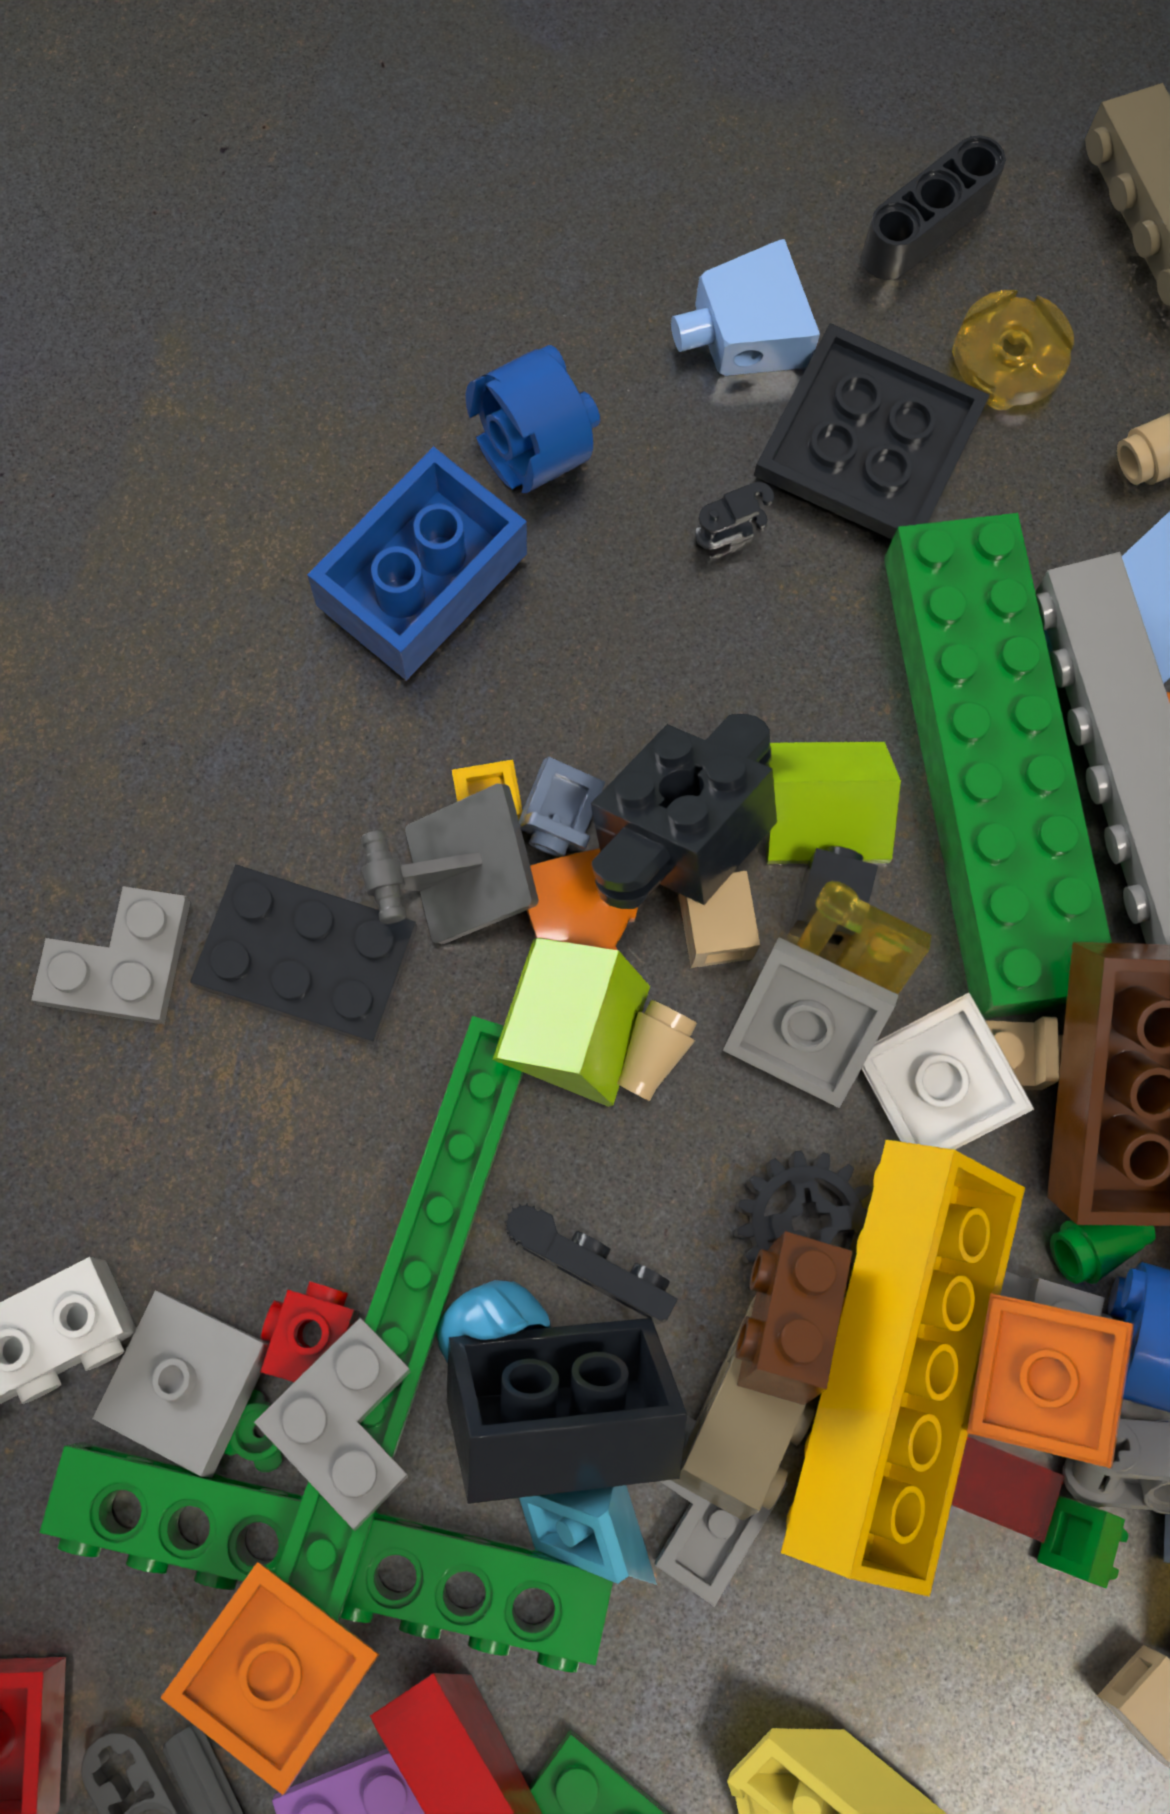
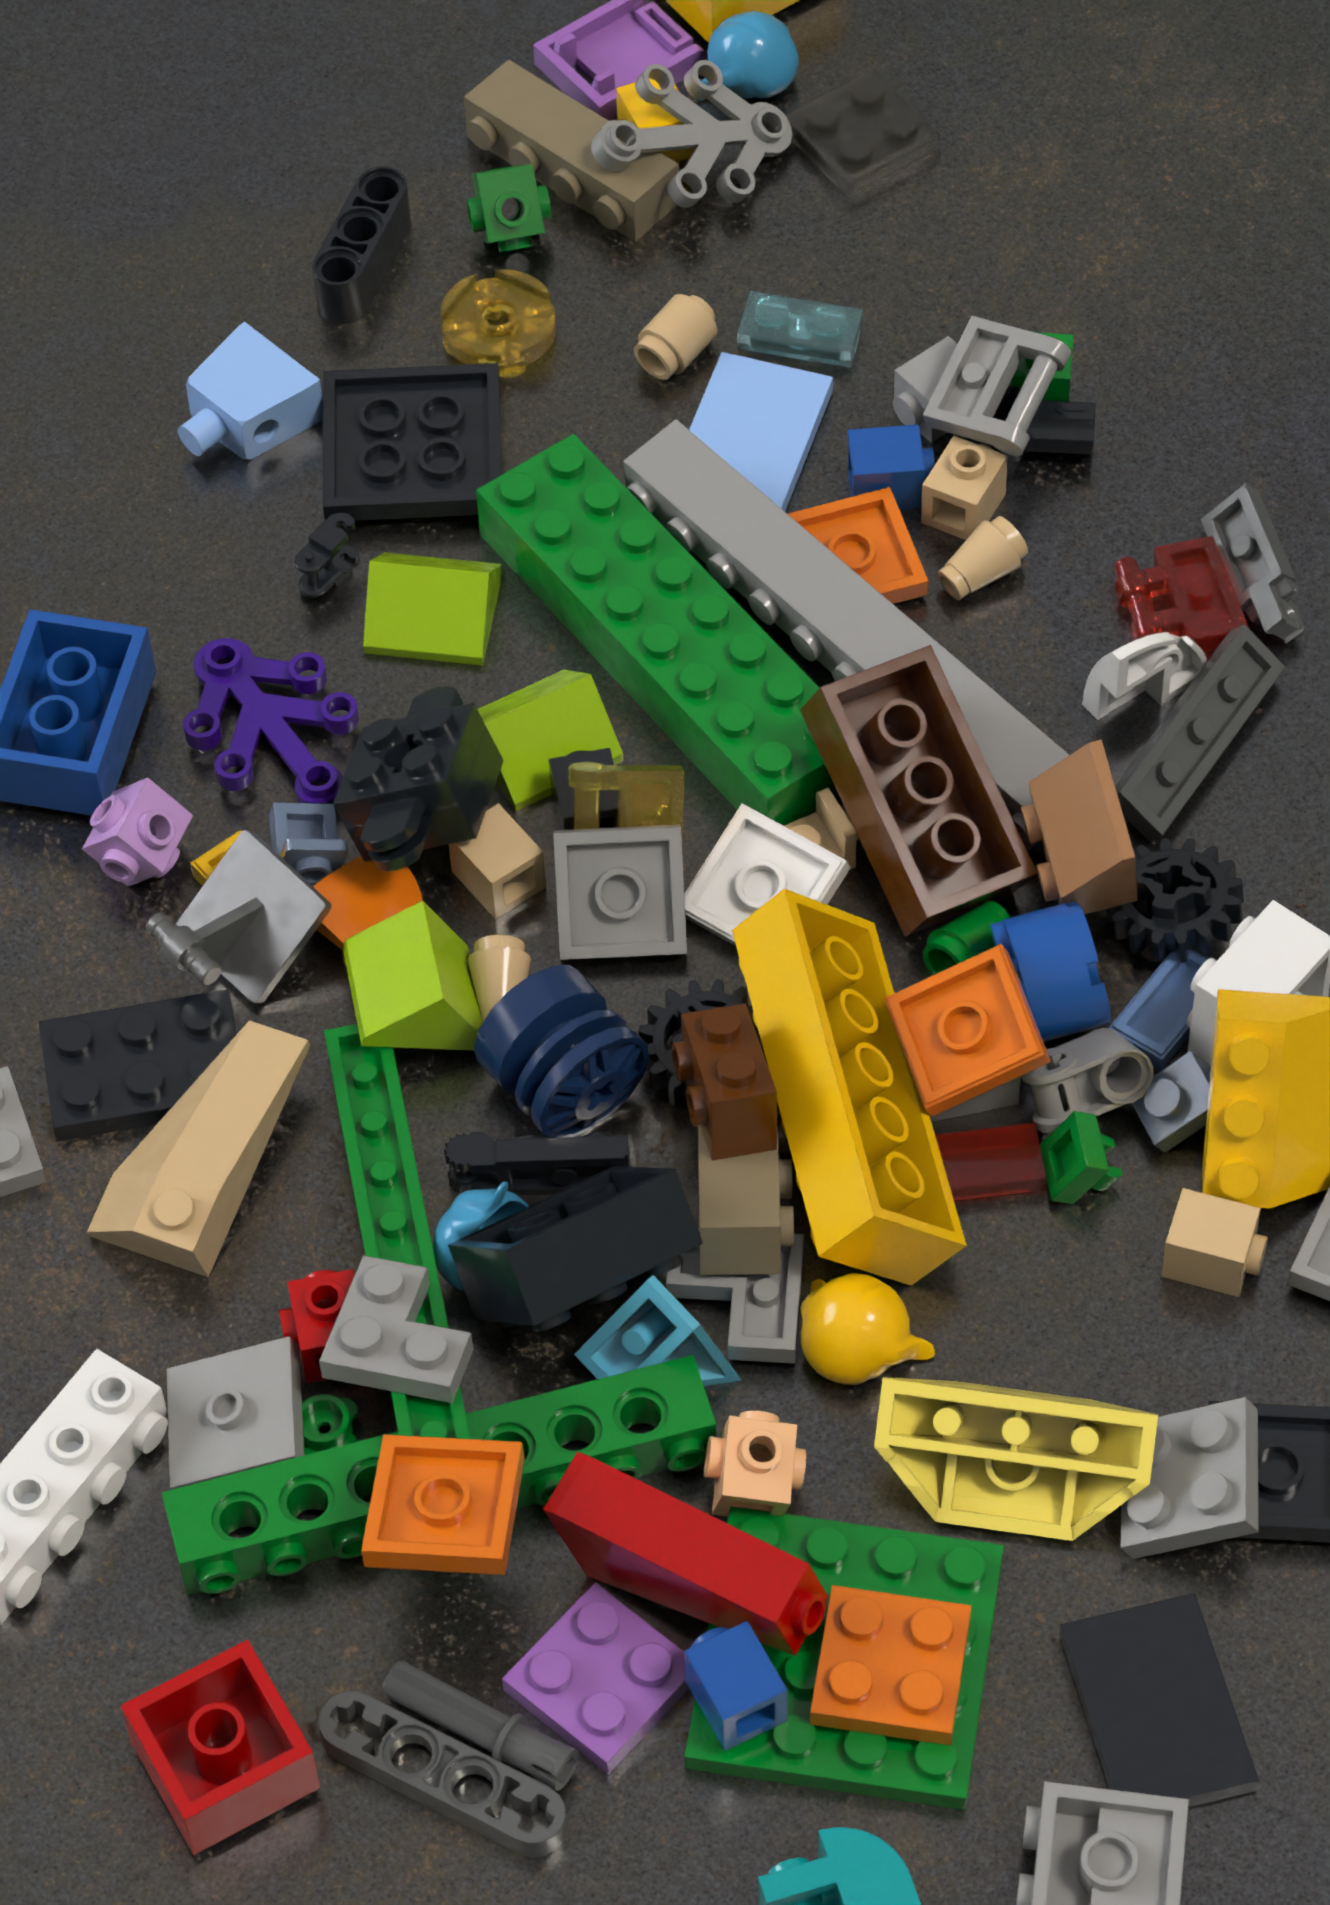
camera: 20 degrees left, 20 degrees down
blue brick [466,345,600,493] -> none
none -> lavender brick [82,777,193,887]
none -> tan wedge [87,1020,310,1277]
none -> dark purple plant [183,638,359,813]
none -> lime slope [363,552,503,666]
none -> green brick [466,164,552,252]
none -> dark blue wheel [474,965,650,1138]
none -> light nougat brick [704,1411,806,1517]
none -> yellow hair [800,1273,935,1385]

